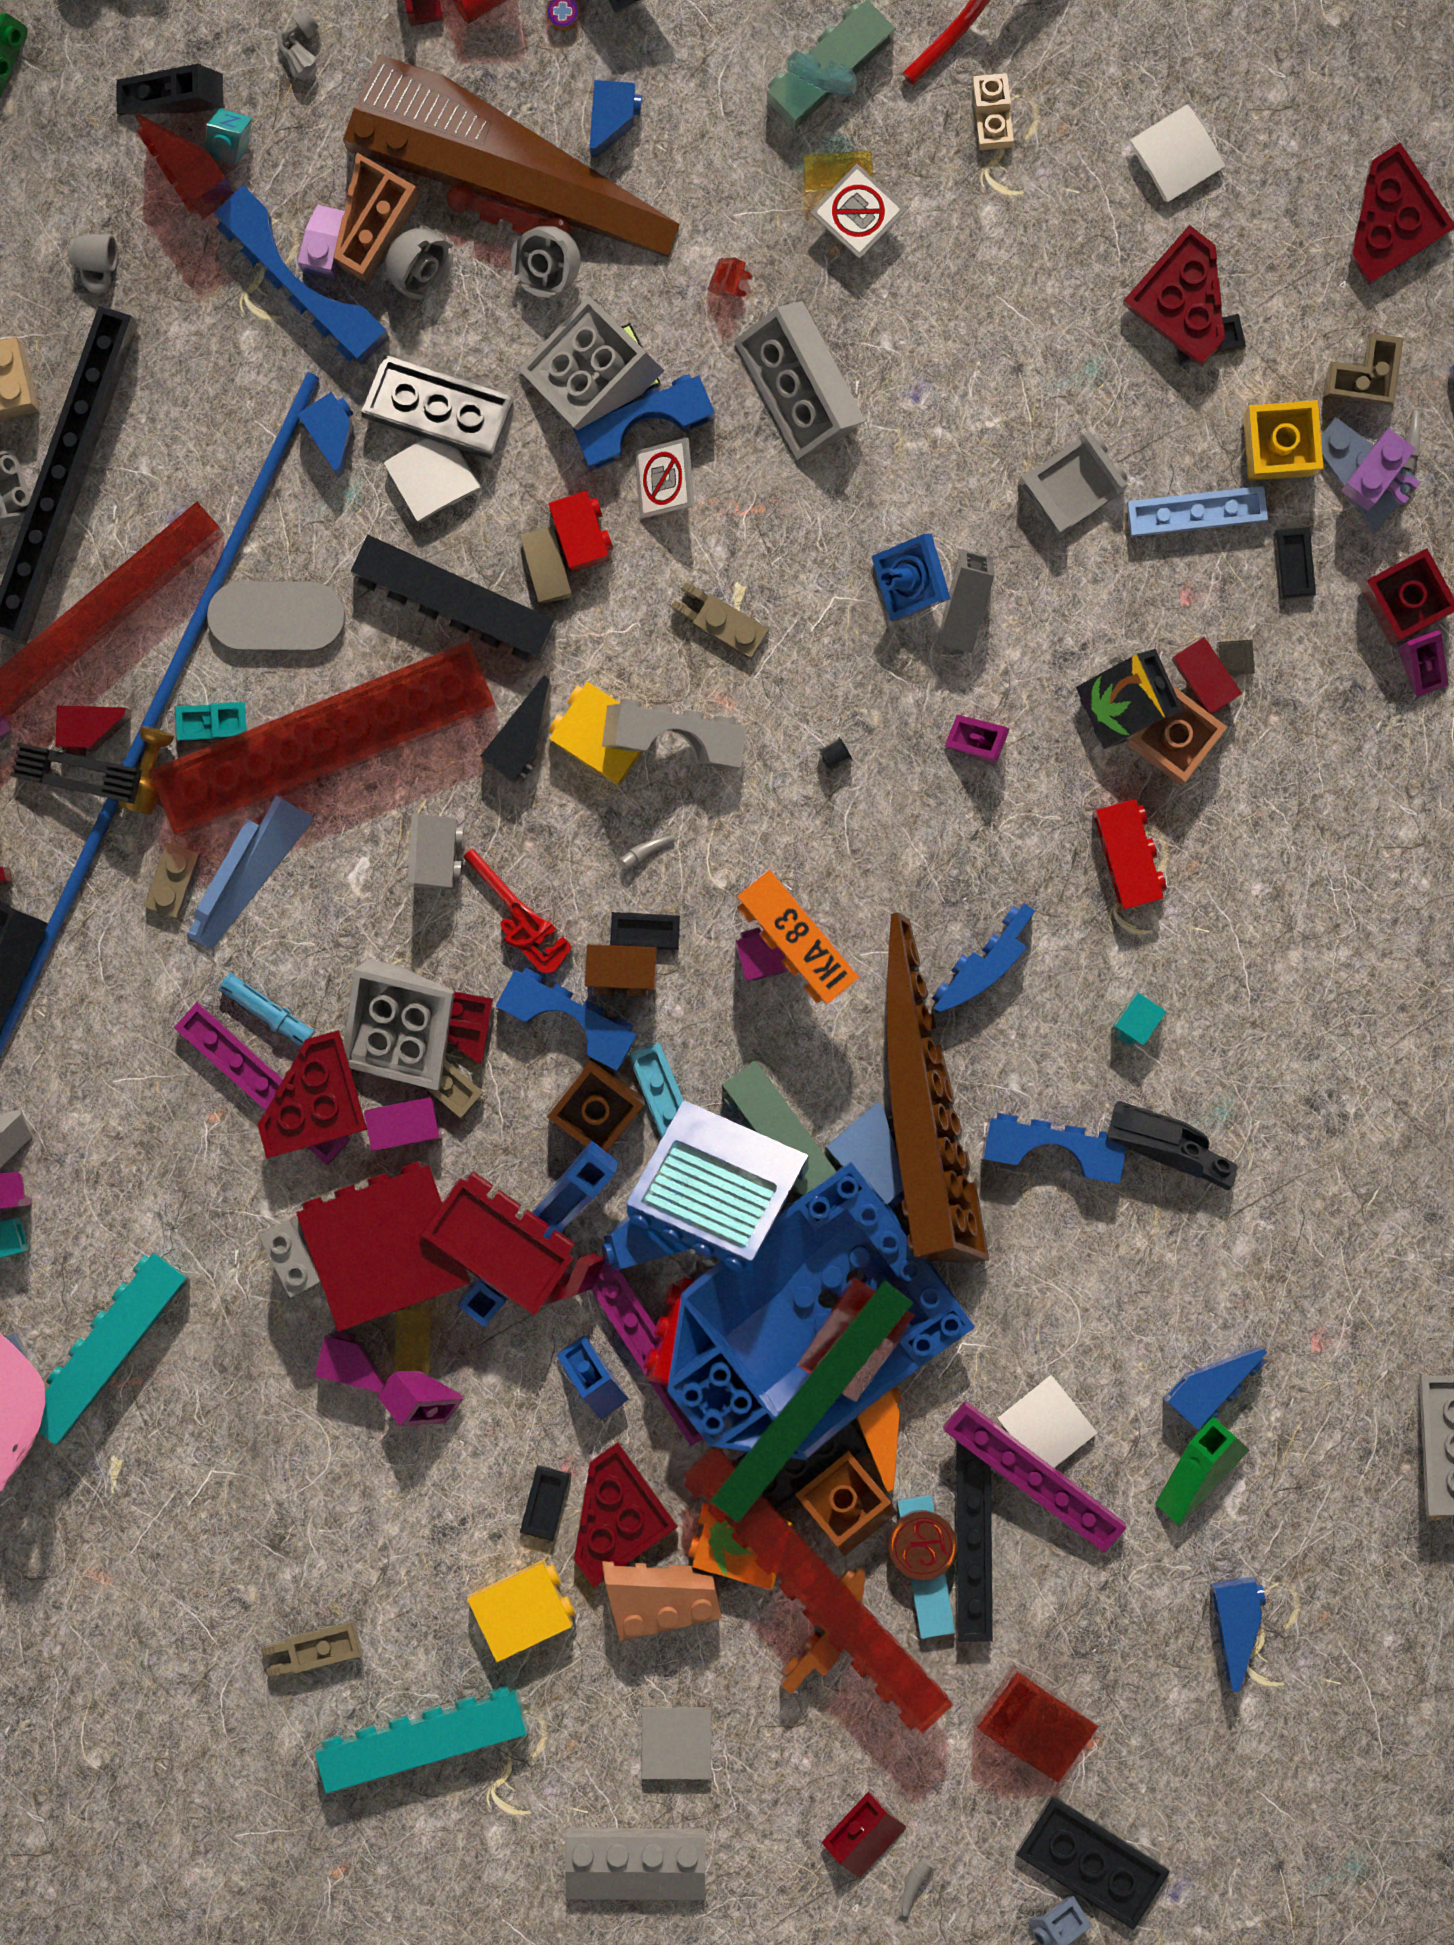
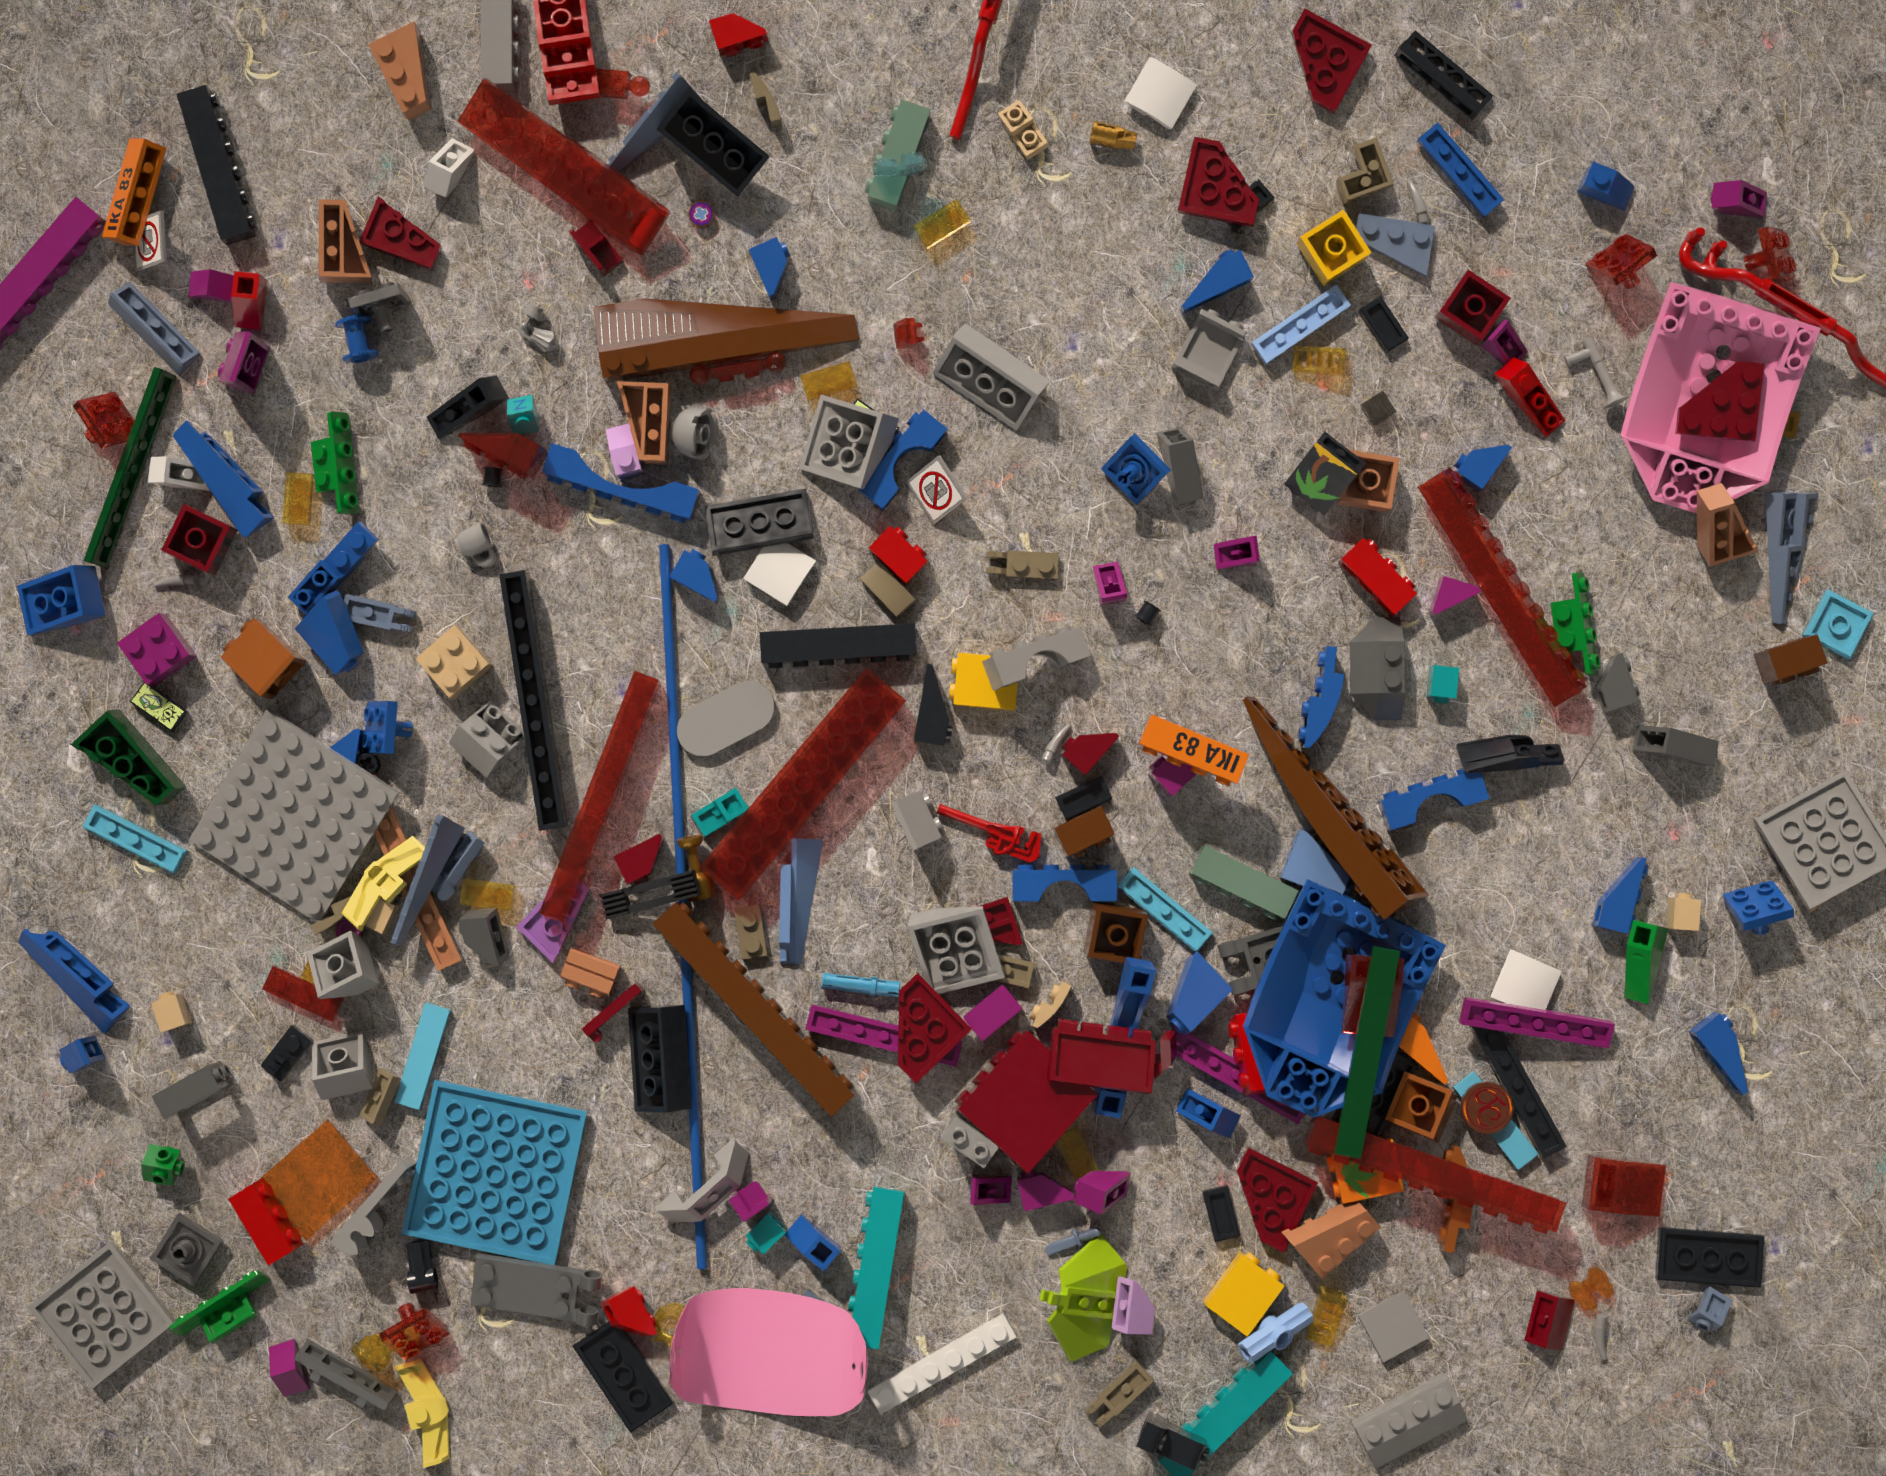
camera: 30 degrees left, 0 degrees up
light grey cylinder [510,226,581,297] -> none
panel [626,1100,809,1274] -> none
piece [810,163,907,260] -> none
dark red panel [1172,637,1242,714] -> none
medium lavender brick [1340,428,1421,511] -> none
none -> black axle [481,467,503,488]
none -> reddish brown brick [652,902,854,1117]
none -> blue slope [785,1214,841,1271]
none -> clear yellow plate [800,361,857,401]
none -> white plate [868,1313,1016,1415]
none -> magenta slope [970,1174,1012,1205]
none -> tan slope [1029,981,1071,1028]
none -> lime panel [1039,1234,1127,1362]
none -> sand blue piece [1045,1227,1102,1255]
none -> dark red slope [1061,733,1119,776]
none -> pearl gold hinge [1089,120,1137,150]
none -> magenta slope [1093,561,1128,605]
none -> lavender slope [1112,1276,1155,1335]
none -> black brick [1136,1411,1210,1470]
none -> blue slope [1180,249,1254,315]
none -> light blue piece [1238,1302,1314,1363]
none -> clear yellow slope [1292,346,1348,376]
none -> clear yellow slope [1306,1286,1347,1347]
none -> dark grey wedge [1350,617,1405,720]
none -> clear red brick [1418,467,1587,707]
none -> magenta slope [1428,576,1481,617]
none -> blue slope [1453,444,1512,492]
none -> red slope [1494,357,1566,437]
none -> green bracket [1550,572,1601,675]
none -> clear orange piece [1568,1266,1613,1311]
none -> dark grey slope [1595,653,1640,713]
none -> dark grey slope [1632,725,1719,766]
none -> tan brick [1667,893,1701,931]
none -> blue plate [1723,880,1794,935]

